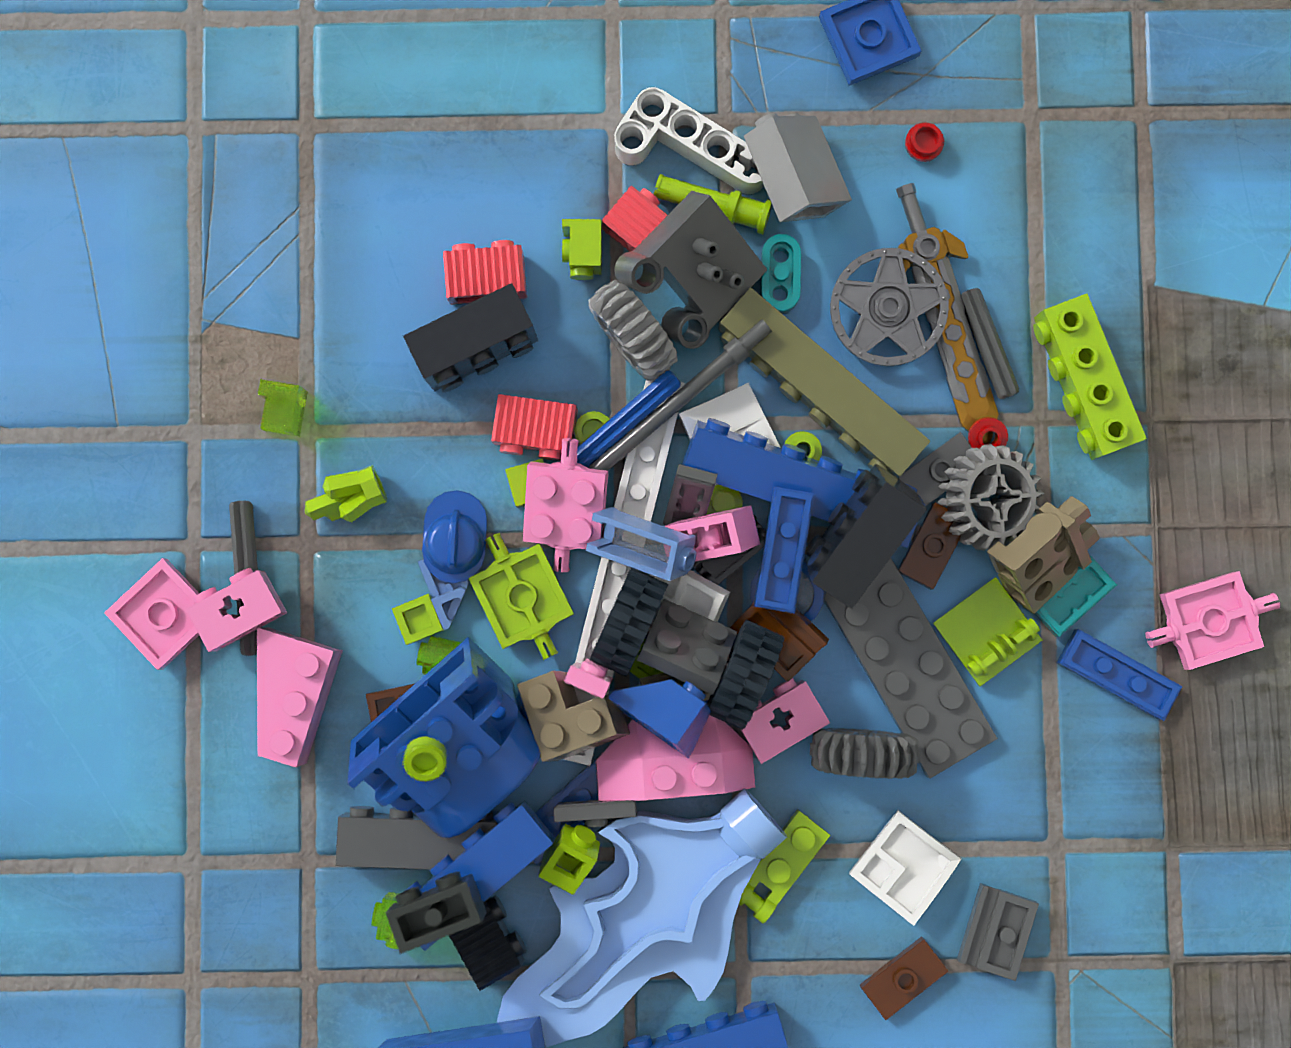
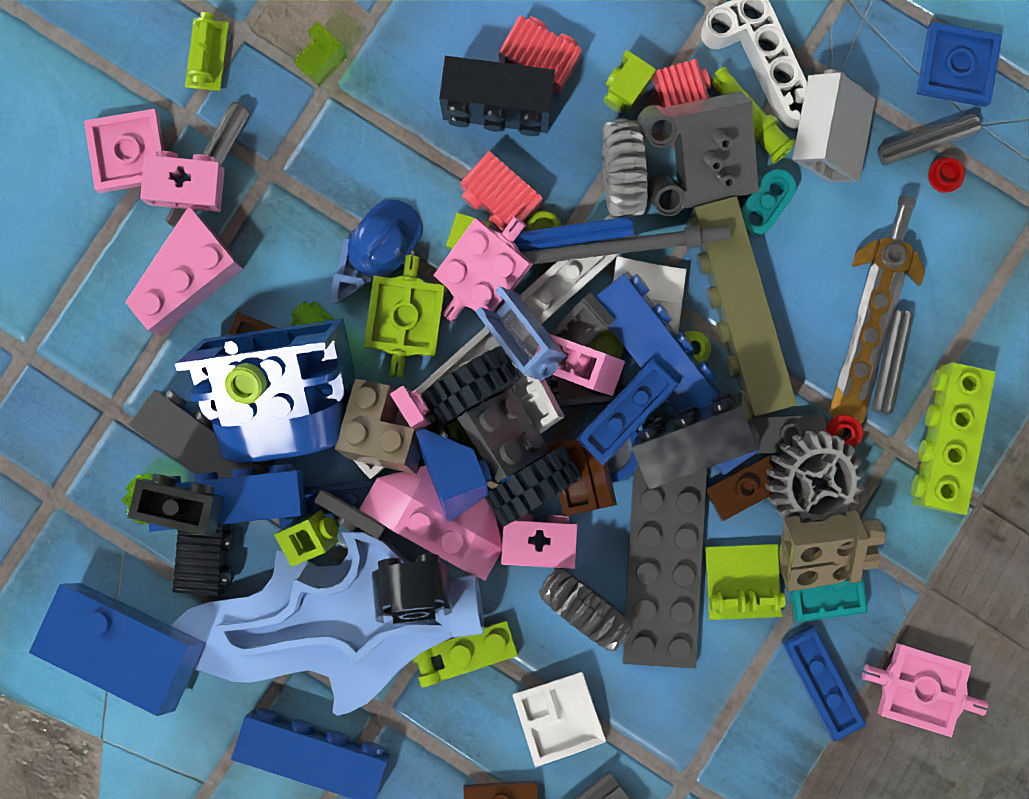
camera: 35 degrees right, 0 degrees up
lime rock [305,465,388,523] -> none
lime plate [392,594,444,645] -> none
flat silver wheel [830,248,949,366] -> none
none -> lime hinge [185,12,229,92]
none -> black brick [372,554,452,624]
none -> dark grey axle [877,114,982,166]

